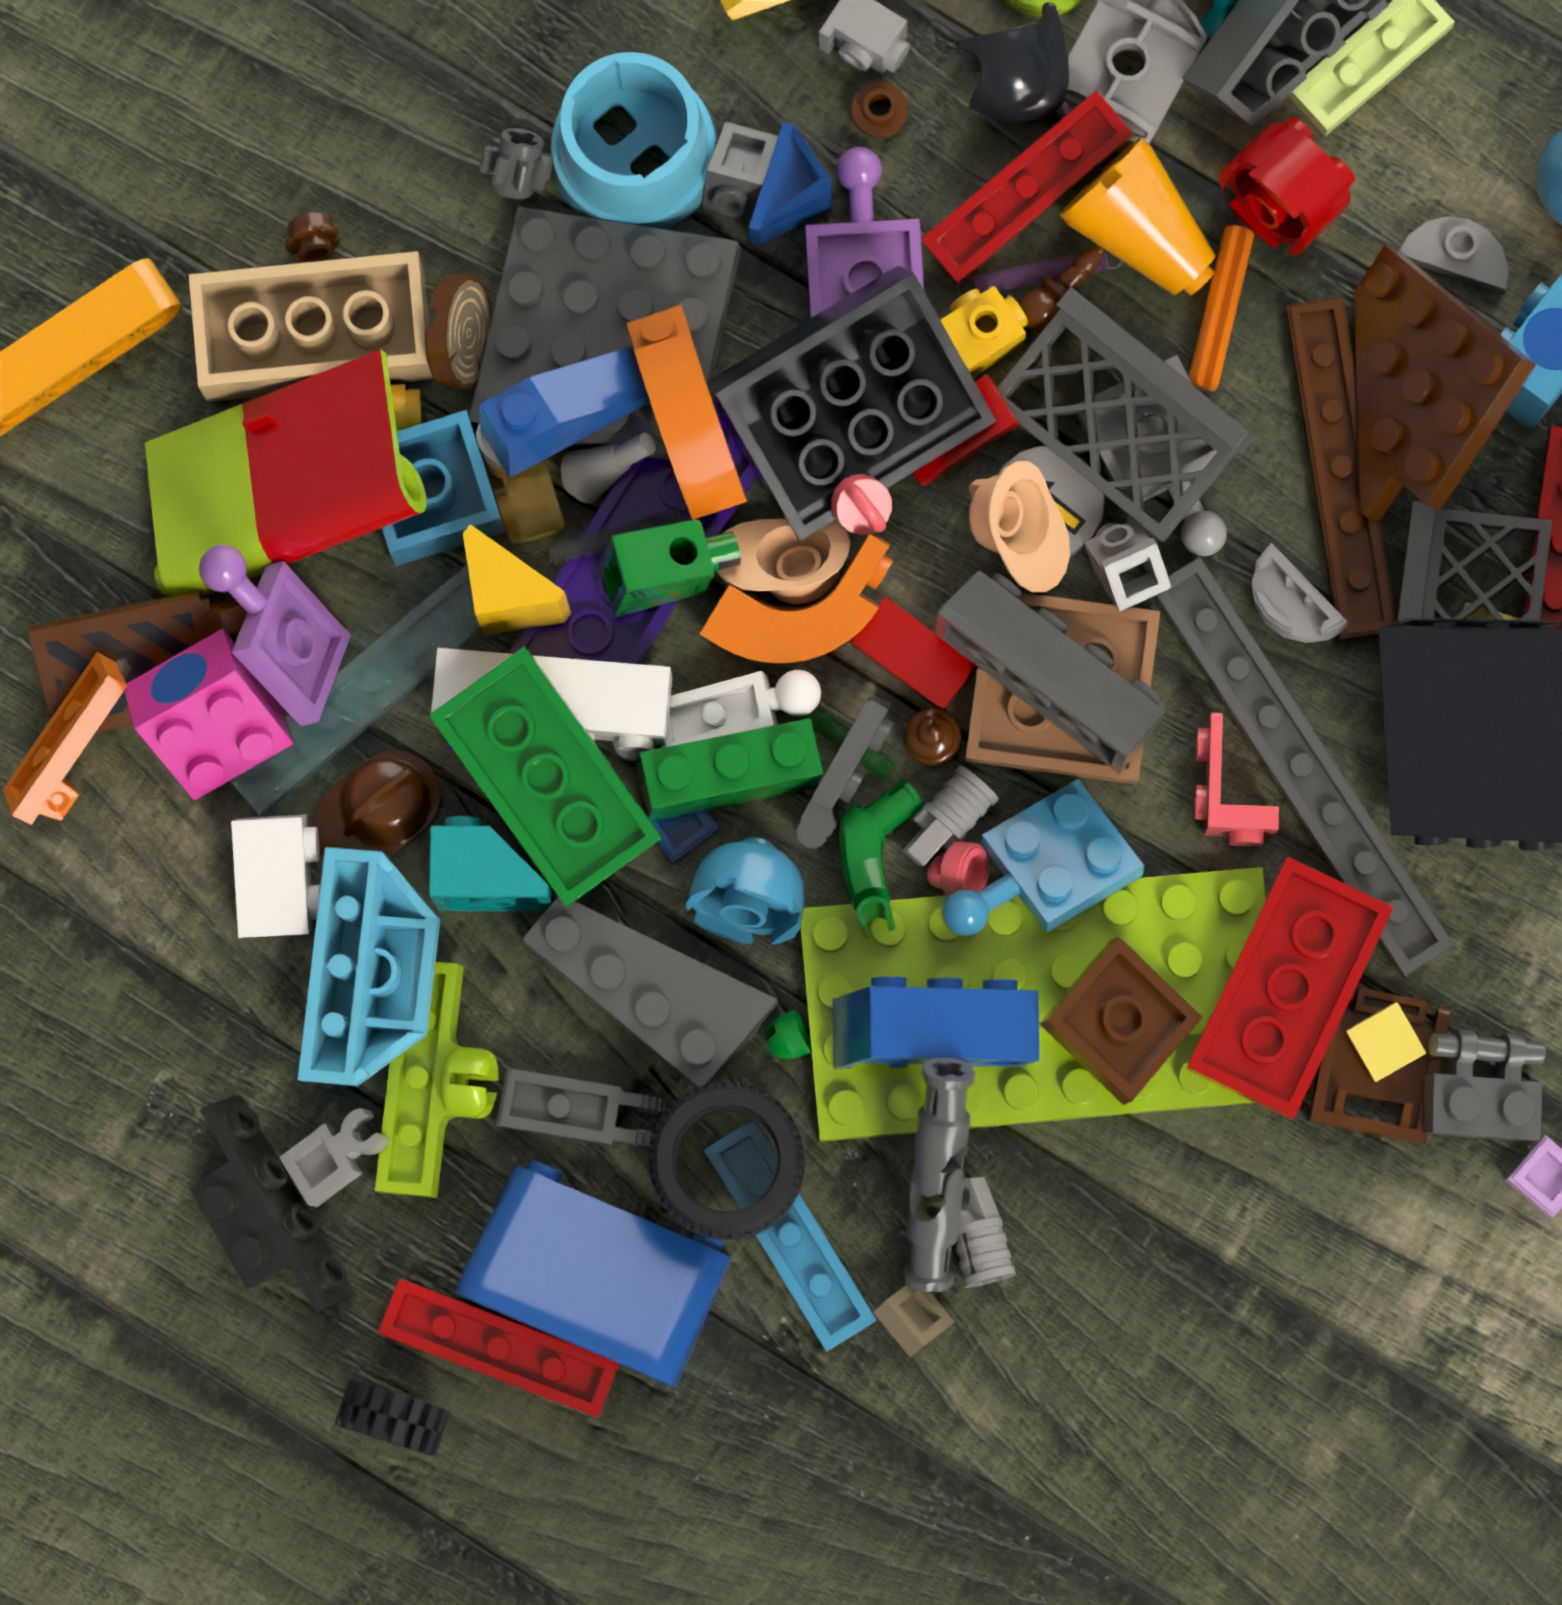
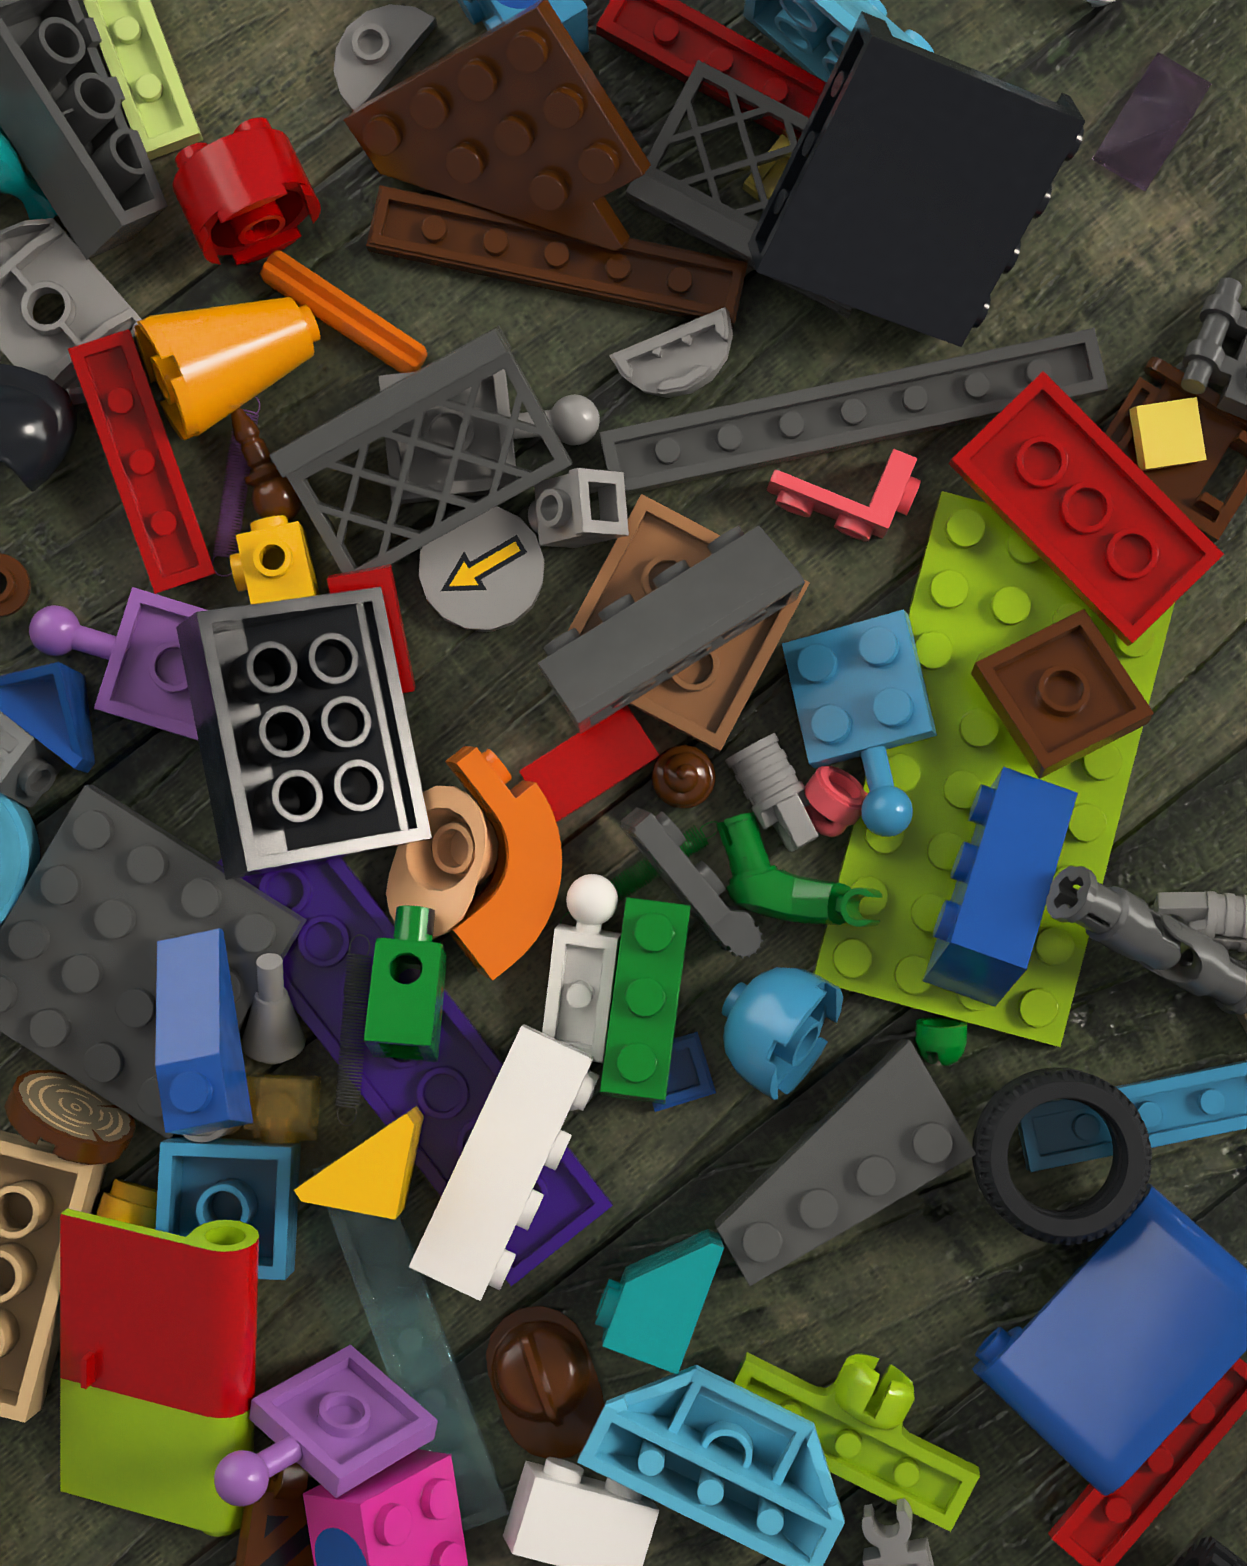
camera: 75 degrees left, 5 degrees up
green plate [429,646,663,907] -> none
dark grey hinge [496,1068,668,1149] -> none
orange arch [626,305,747,520] -> none
coral tile [831,474,892,535] -> none
light nougat piece [969,461,1070,592] -> none

